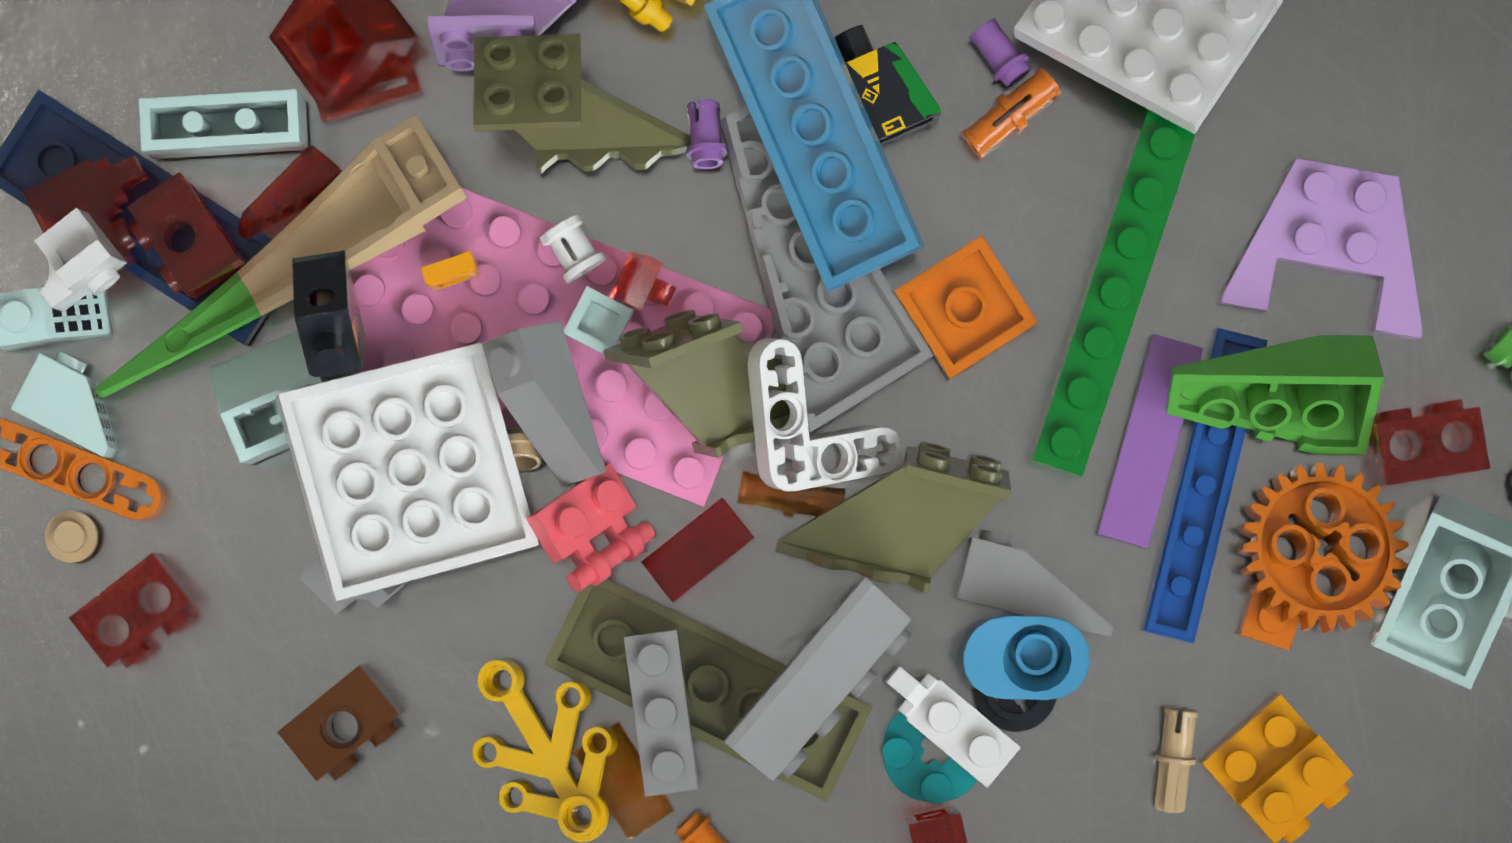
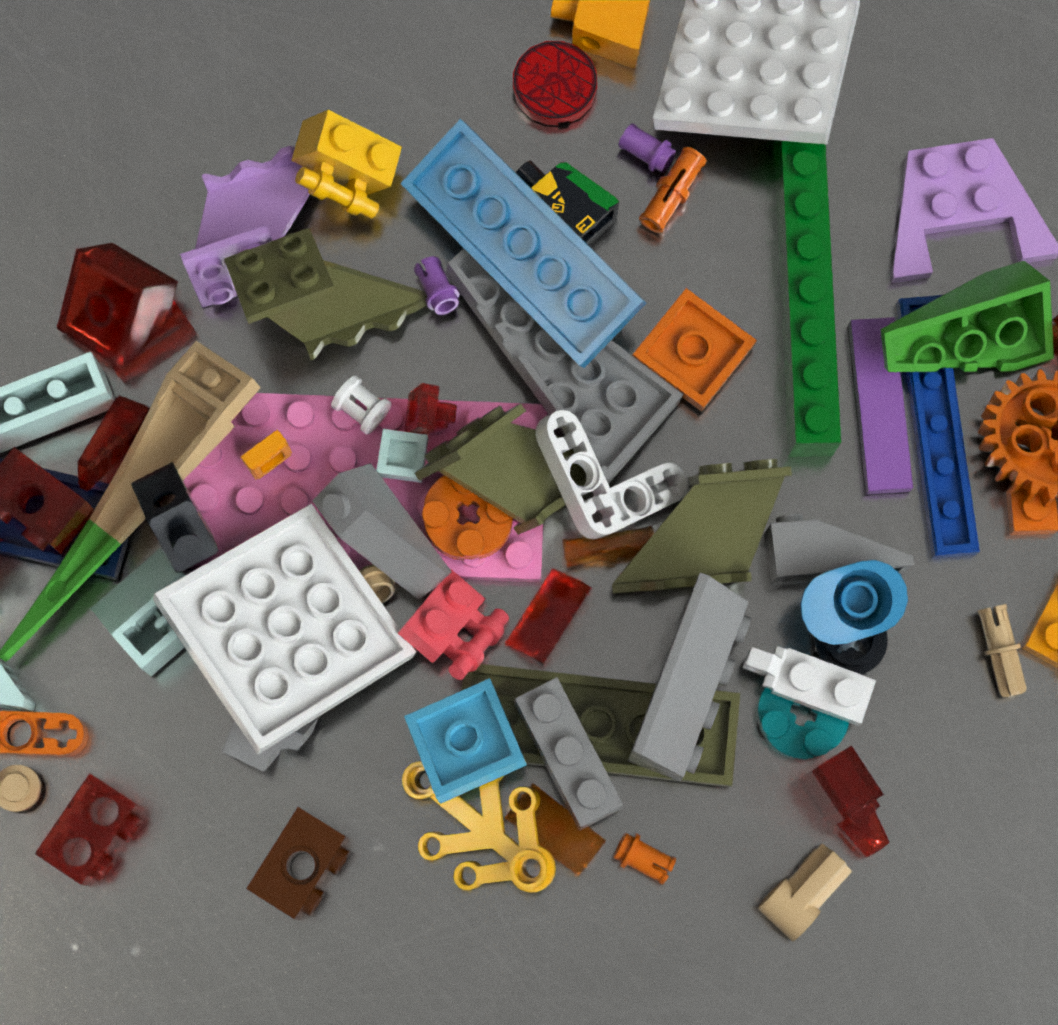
camera: 20 degrees left, 10 degrees down
none -> medium azure plate [404,678,527,804]
none -> orange plate [422,475,513,561]

